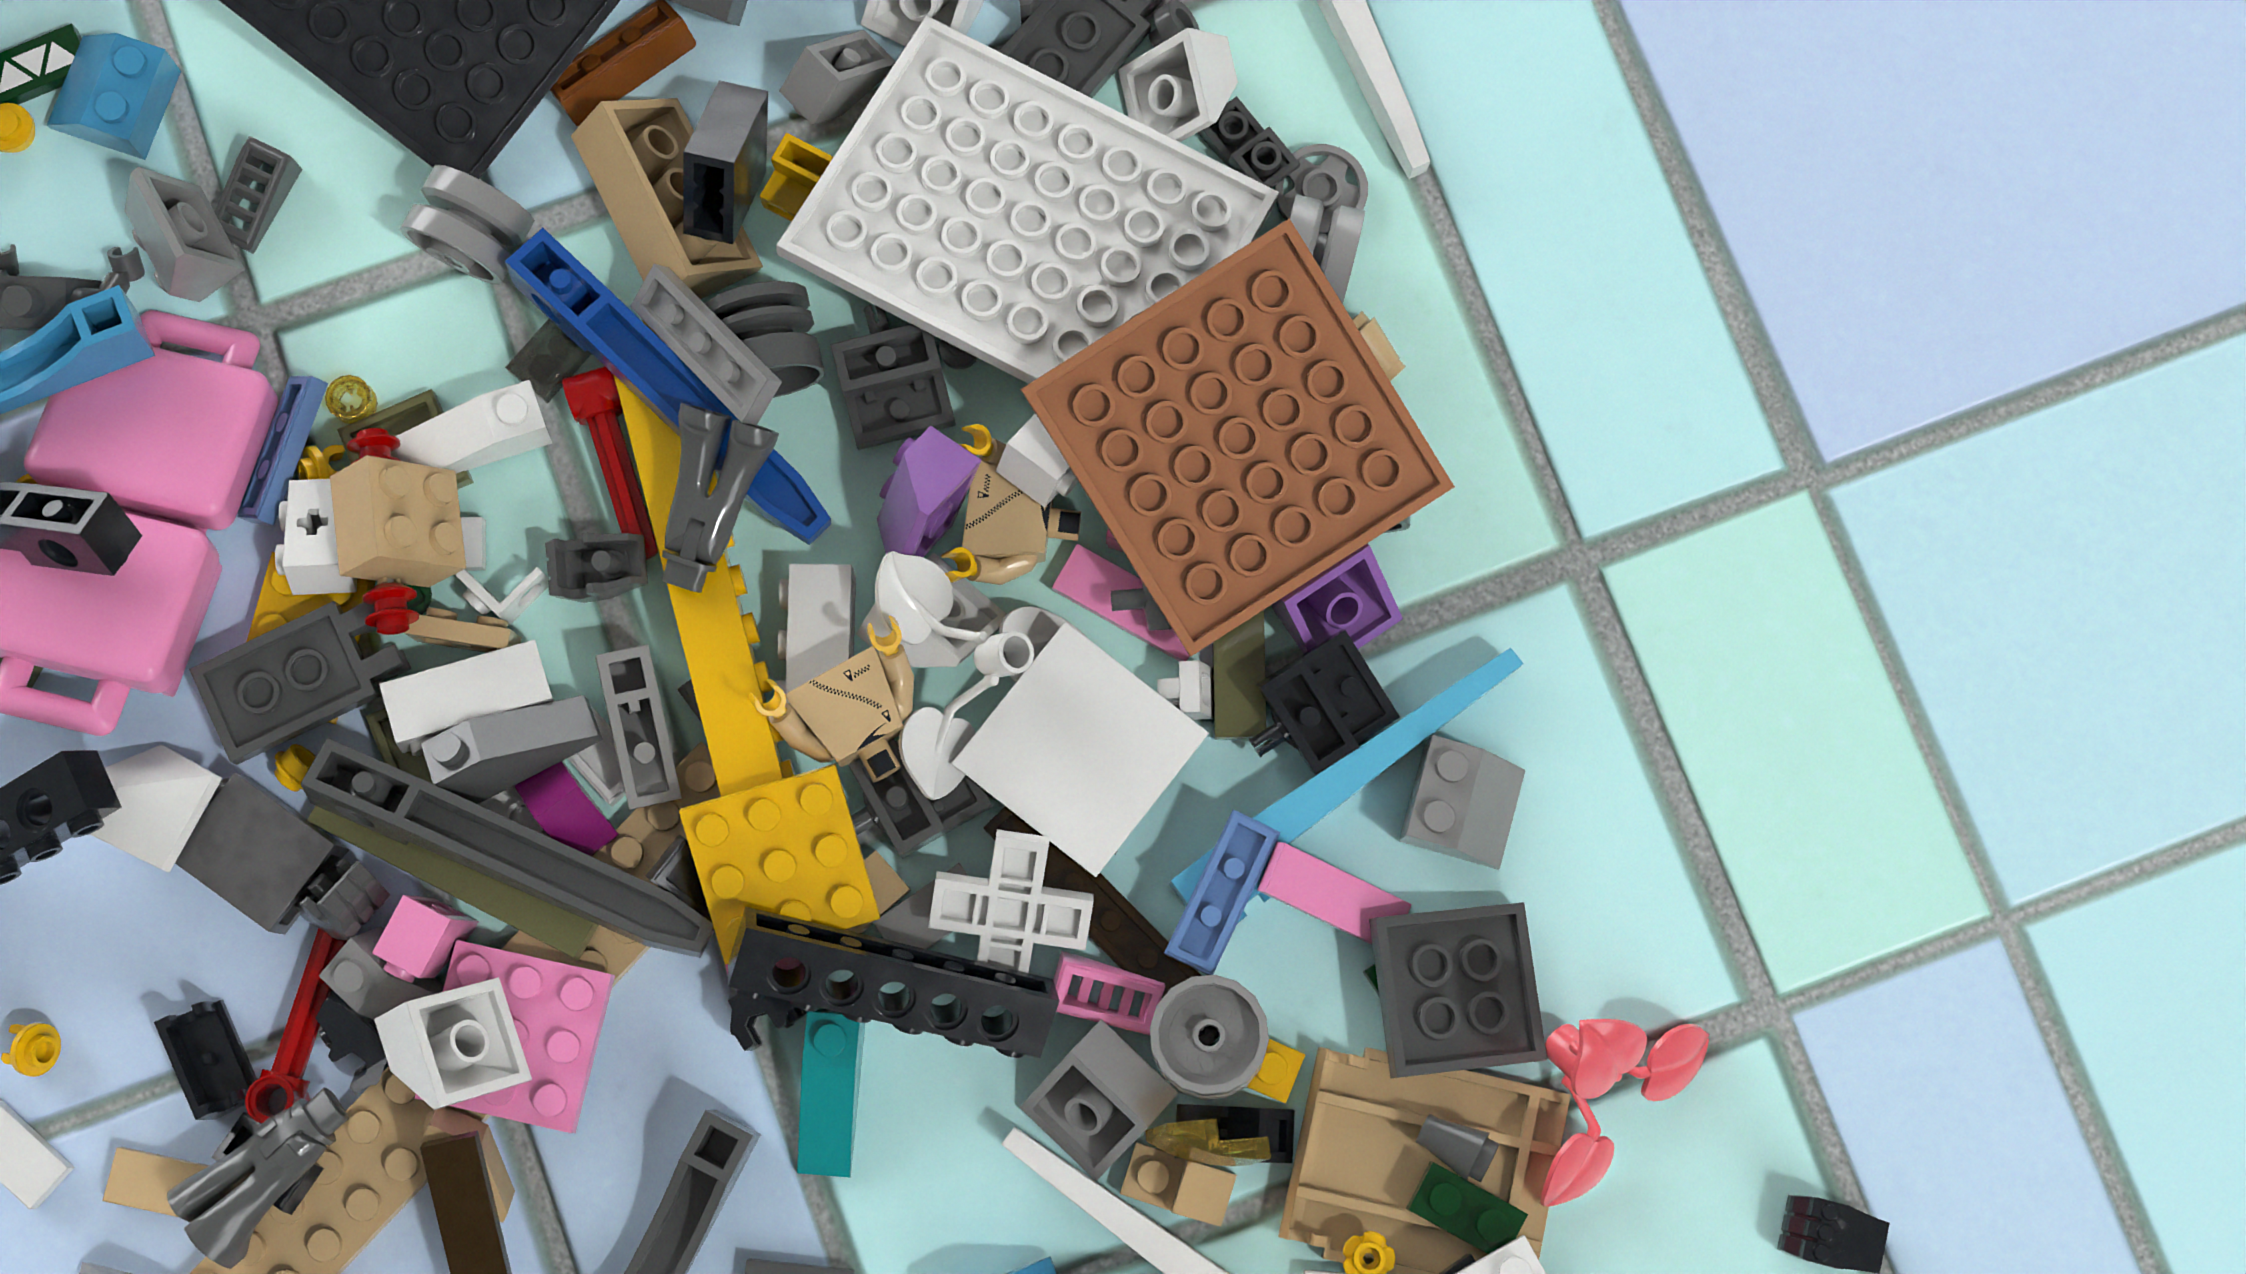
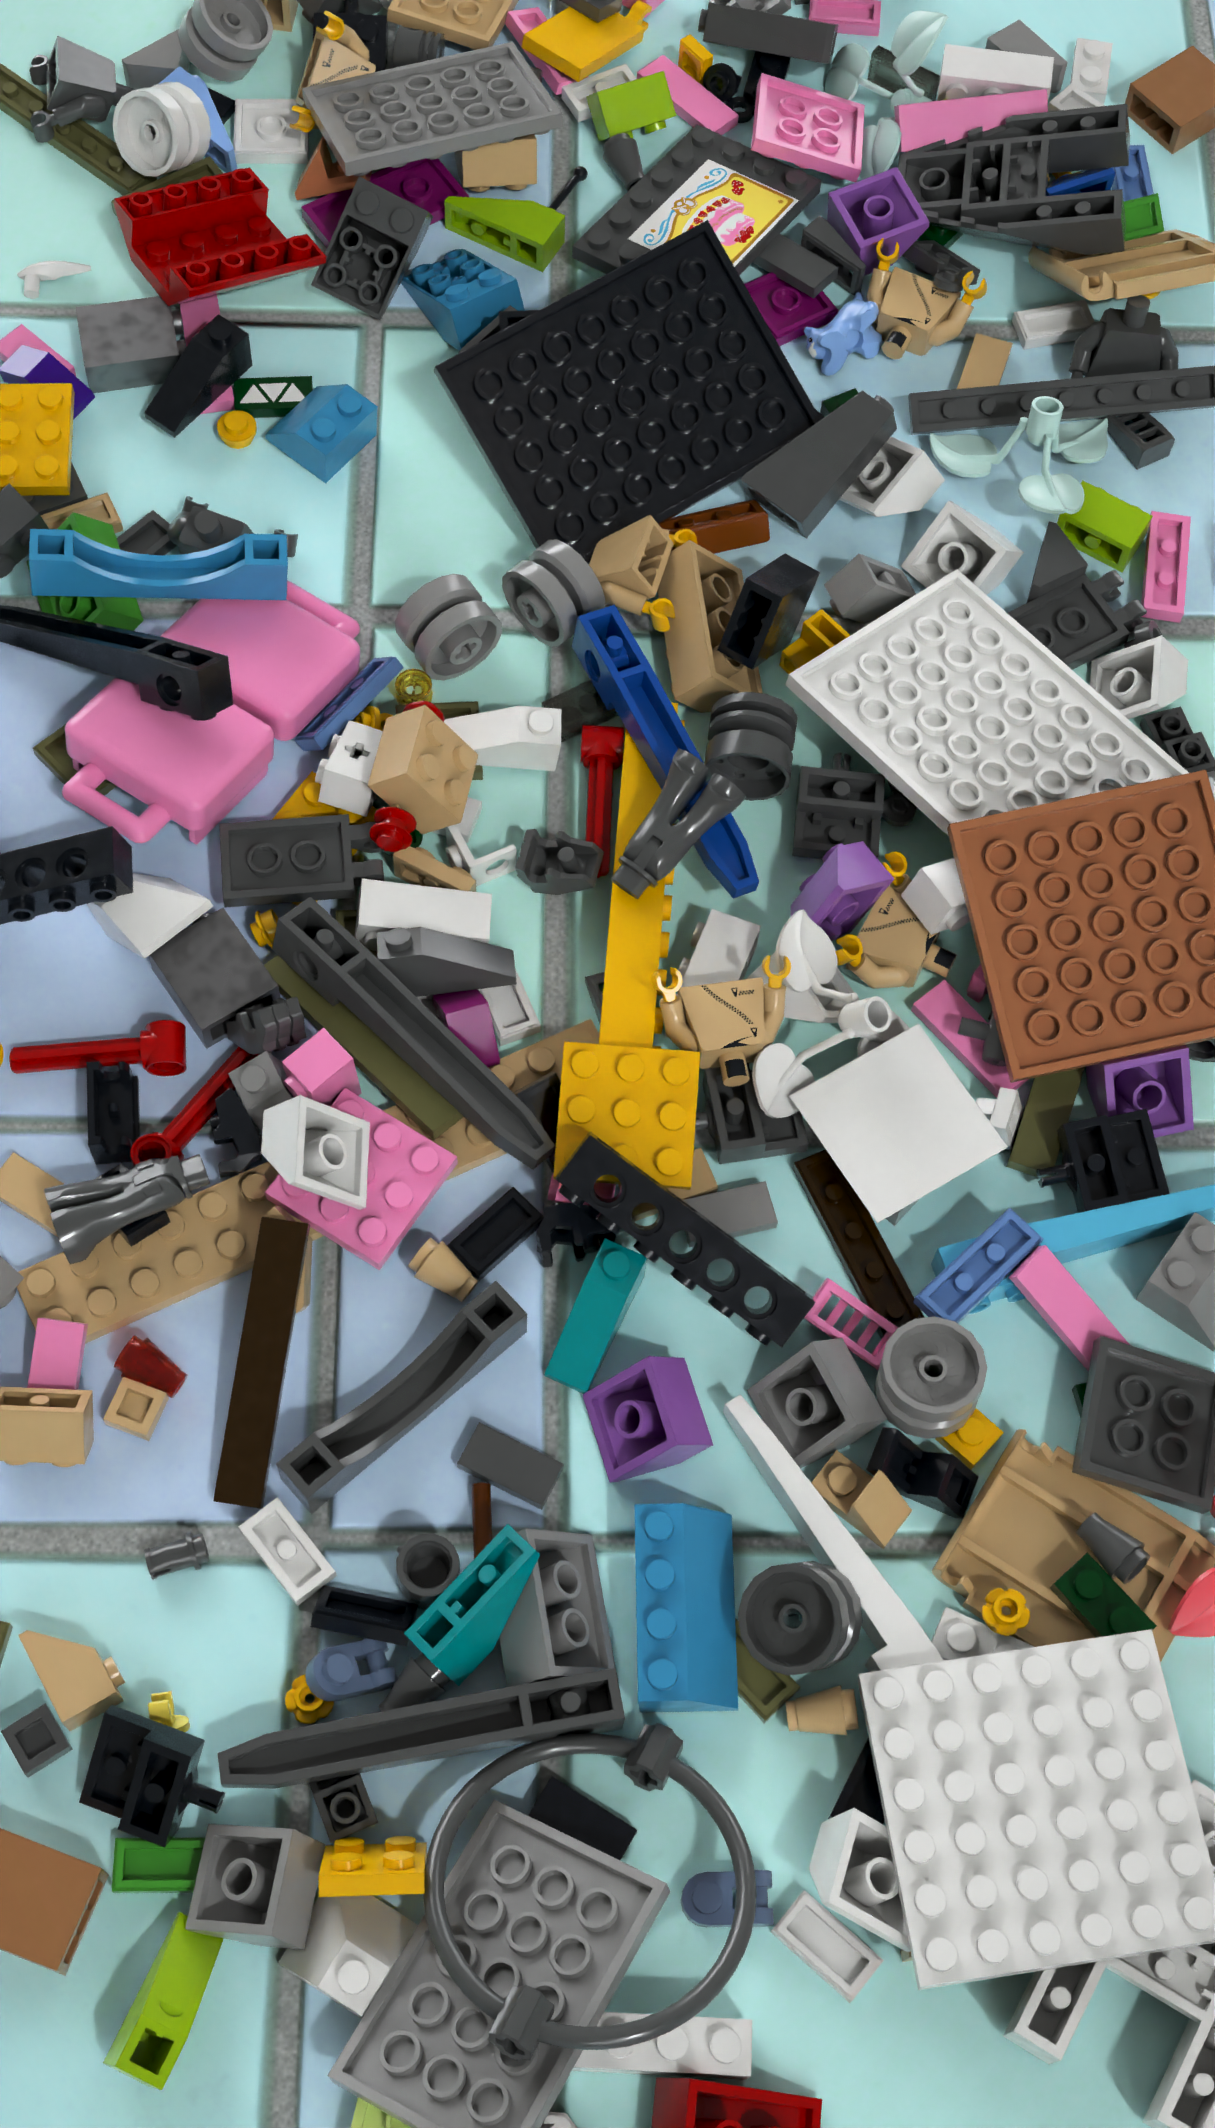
camera: 20 degrees right, 15 degrees down
light grey slope [124,167,245,302] -> none
dark grey slope [214,136,303,254] -> none
light grey slope [595,644,682,810] -> none
light grey plate [630,264,782,426] -> none
white plate [928,829,1094,973] -> none
clear yellow slope [1145,1119,1271,1166] -> none
none -> red axle [9,1020,187,1076]
none -> light grey wheel [395,574,502,681]
none -> tan cone [408,1238,479,1302]
none -> black tile [447,1187,544,1282]
none -> medium lavender slope [582,1356,713,1482]
none -> tan torso [589,515,697,632]

